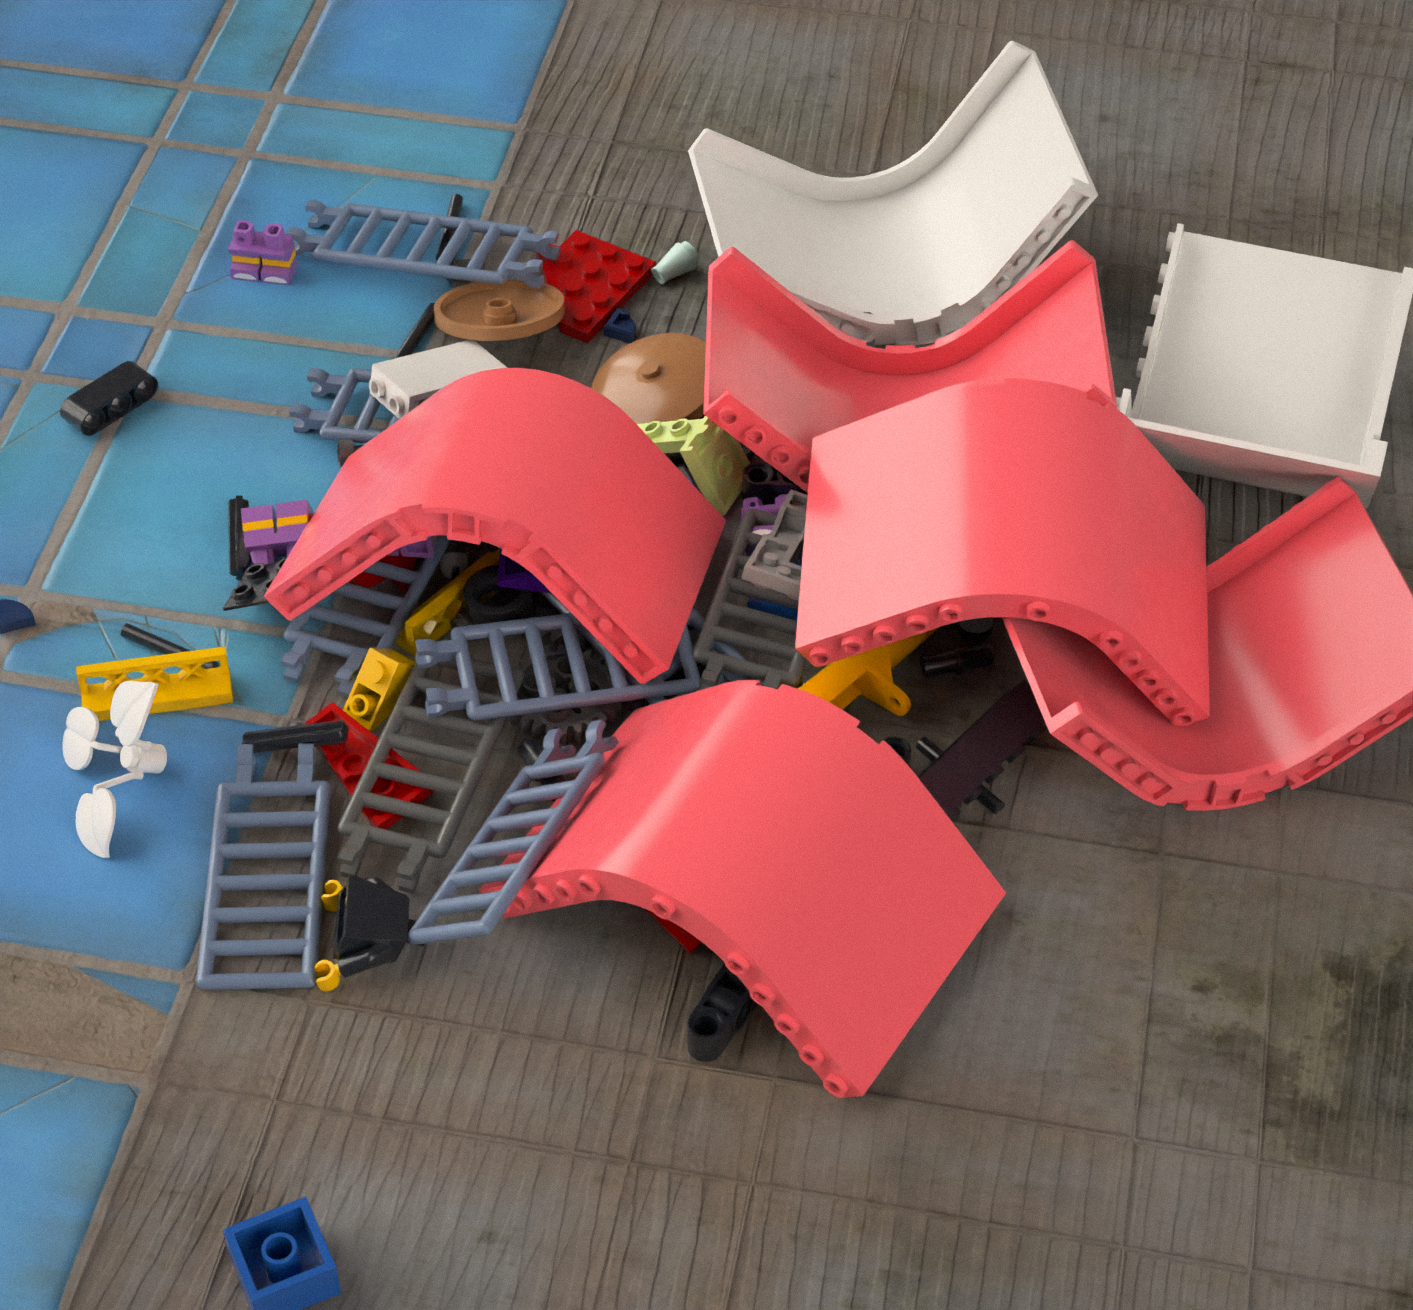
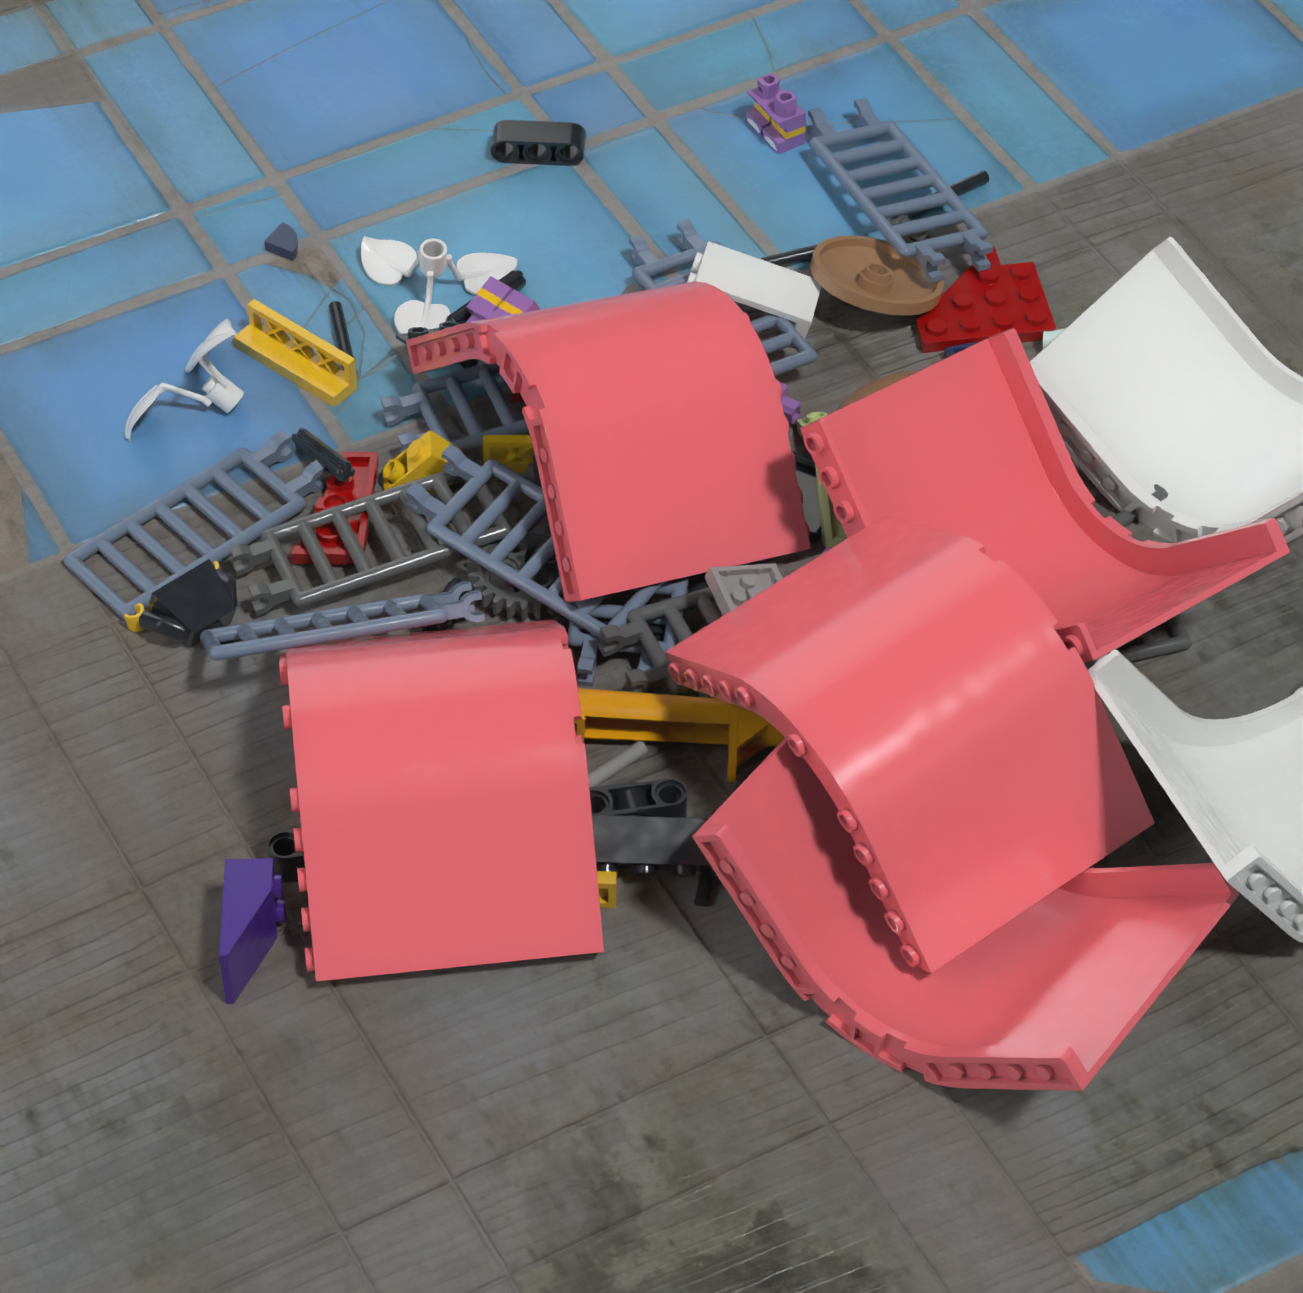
camera: 50 degrees right, 0 degrees up
none -> dark purple slope [219,858,286,1004]
none -> white plant [361,236,518,334]

